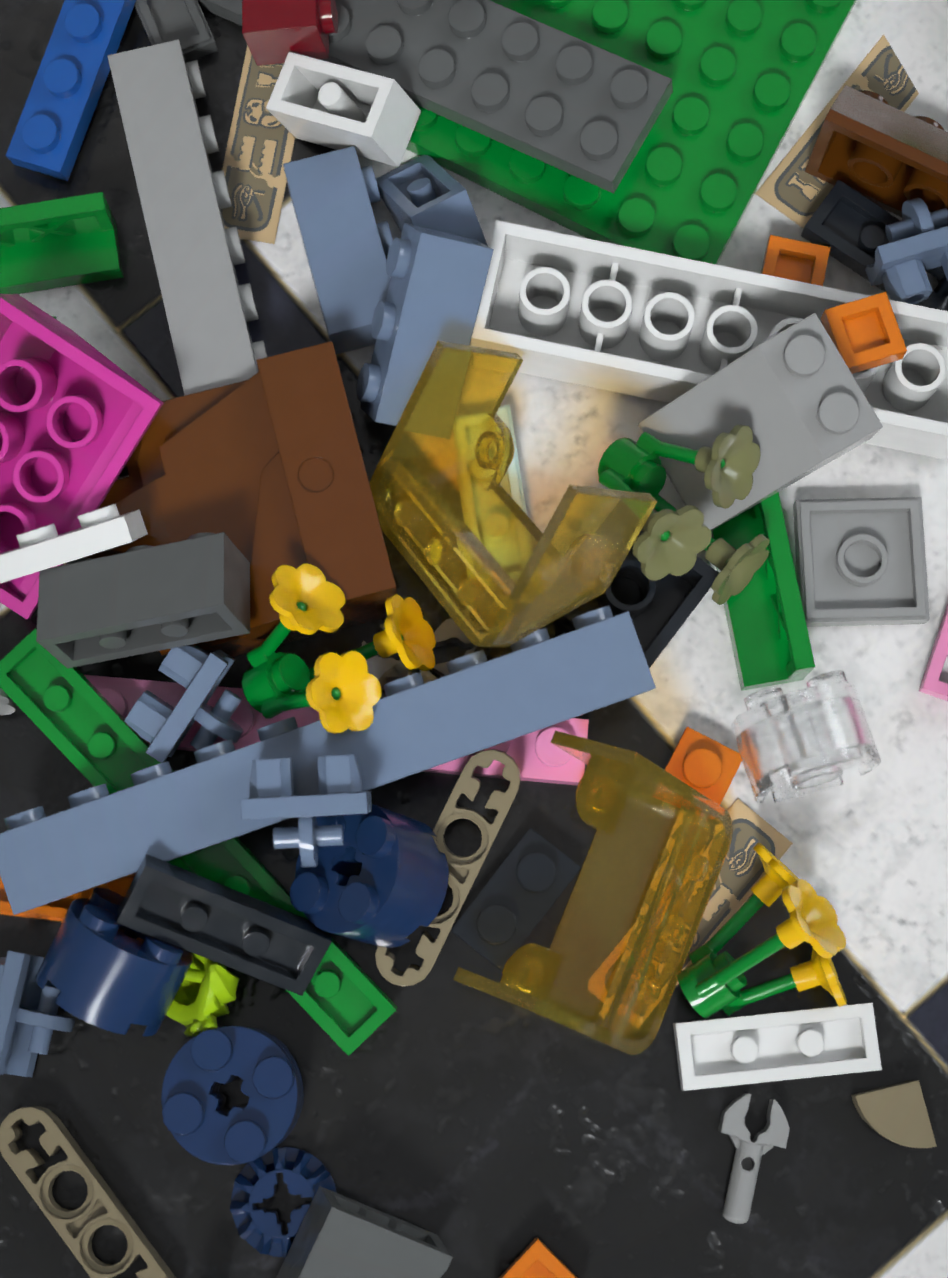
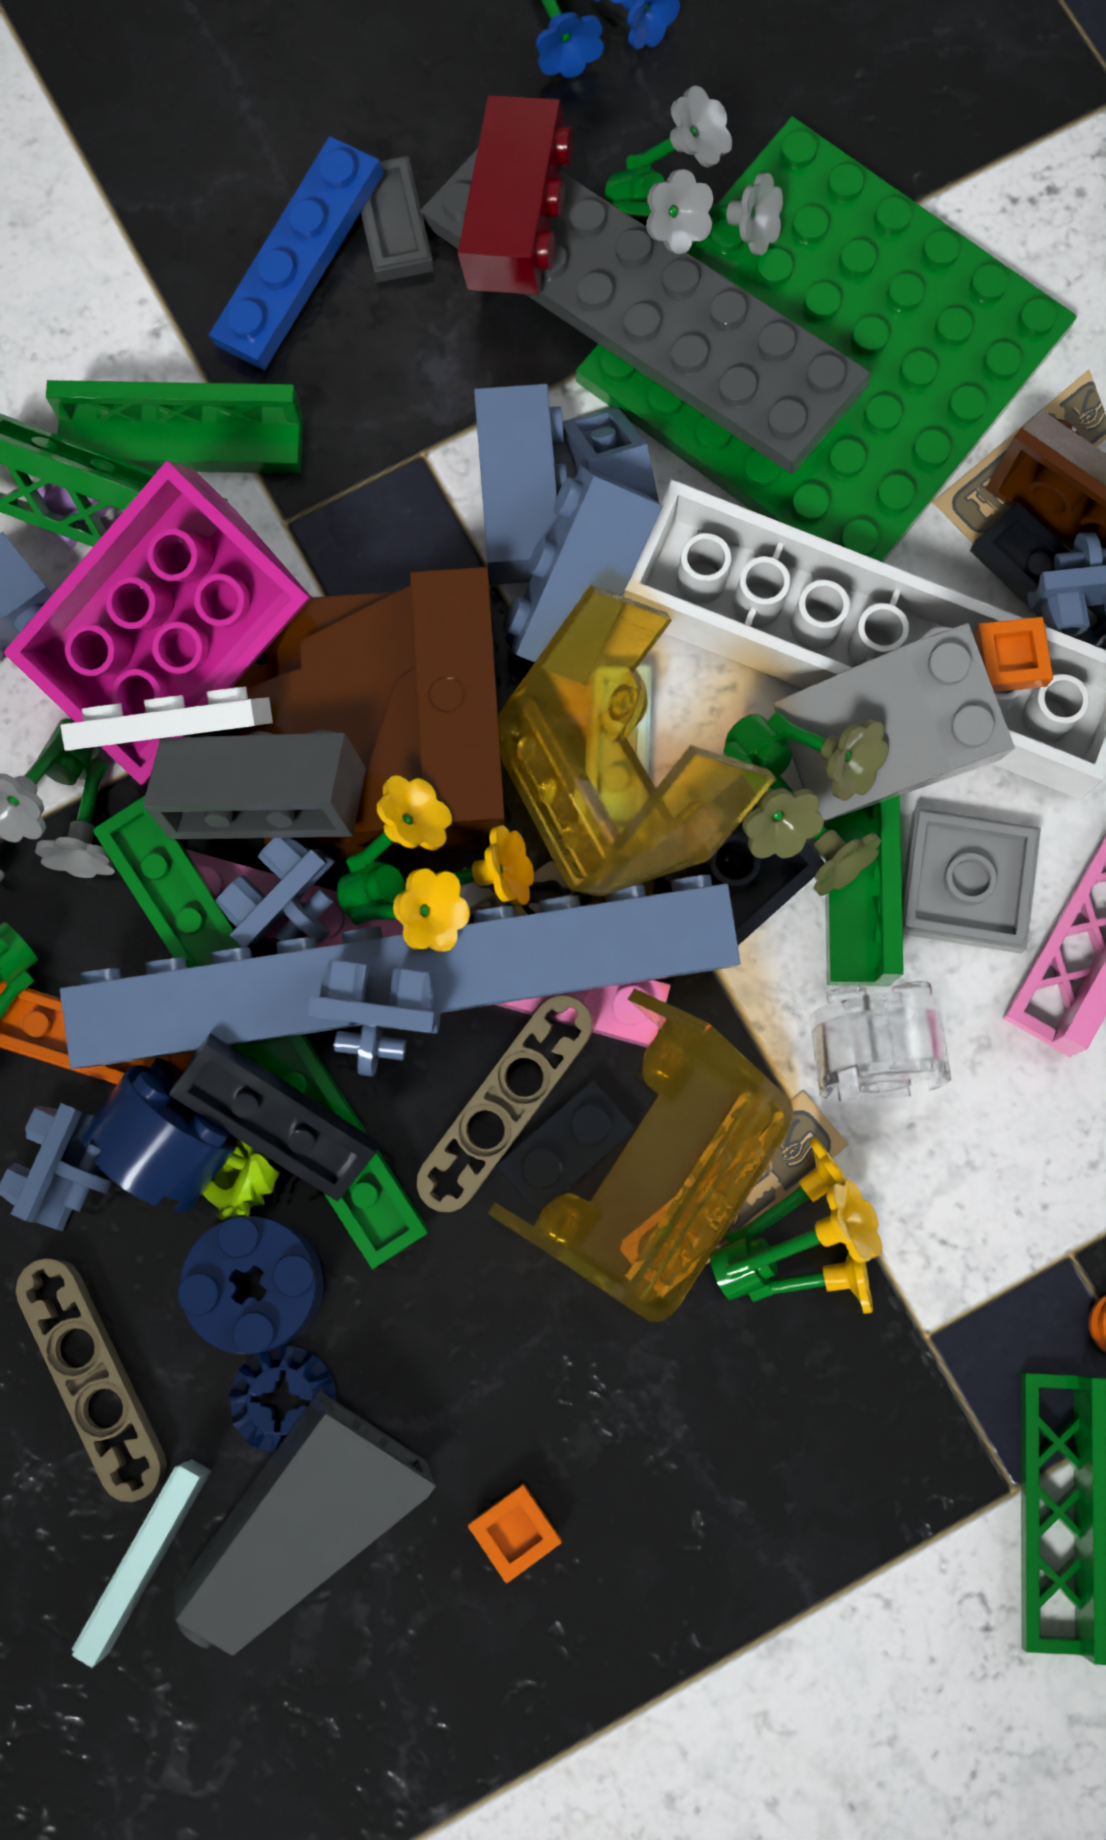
camera: 10 degrees right, 0 degrees up
light grey brick [107,39,268,395] -> none
sticker [221,45,295,244] -> none
white brick [266,52,421,167] -> none
dark blue brick [290,804,449,948] -> none
orange plate [656,727,744,815] -> none
white plate [673,1003,882,1091] -> none
light grey bar [718,1093,790,1224] -> none
orange plate [761,235,831,286] -> none
dark tan tile [851,1080,937,1148] -> none

